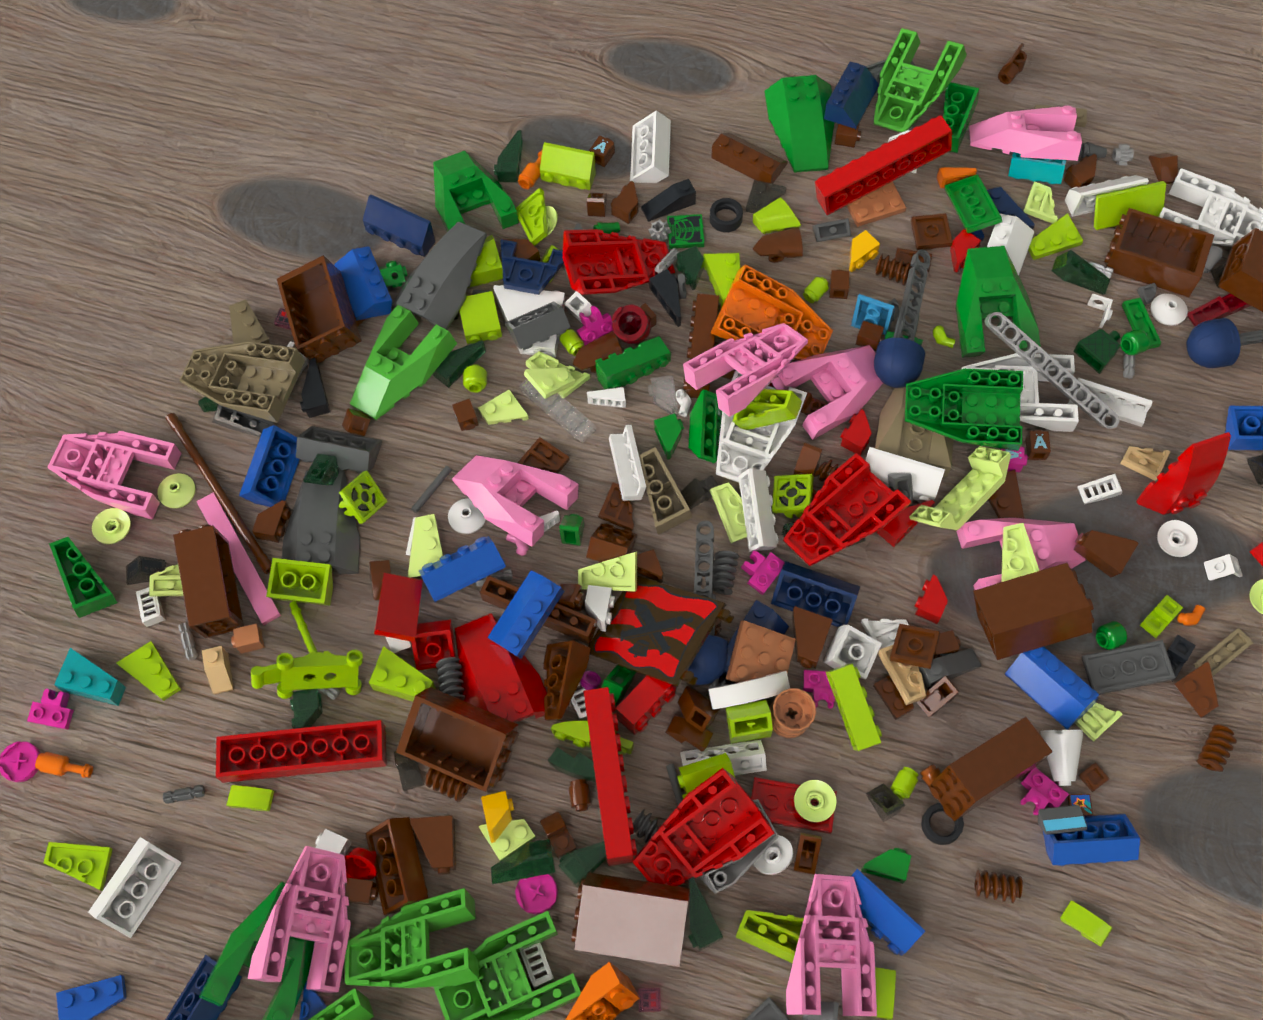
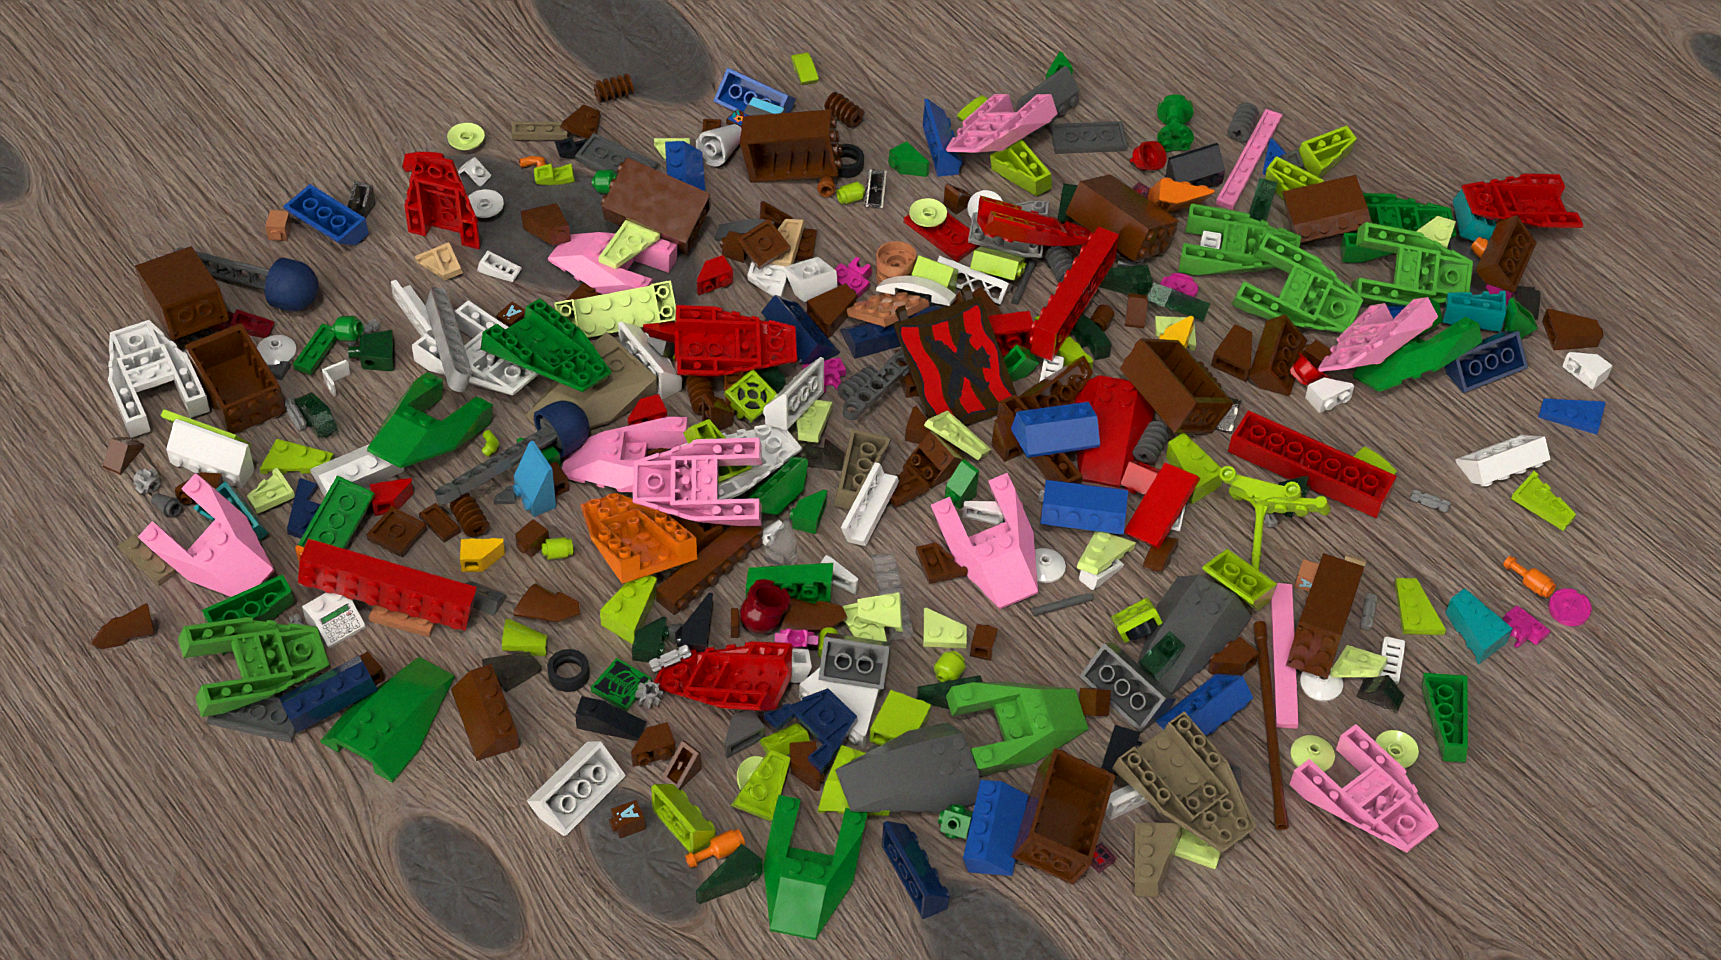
camera: 150 degrees left, 15 degrees down
magenta tile [580,671,601,690] -> none
white slope [585,585,615,632] -> none
green cone [593,222,620,234] -> none
lime brick [825,664,882,751] -> none

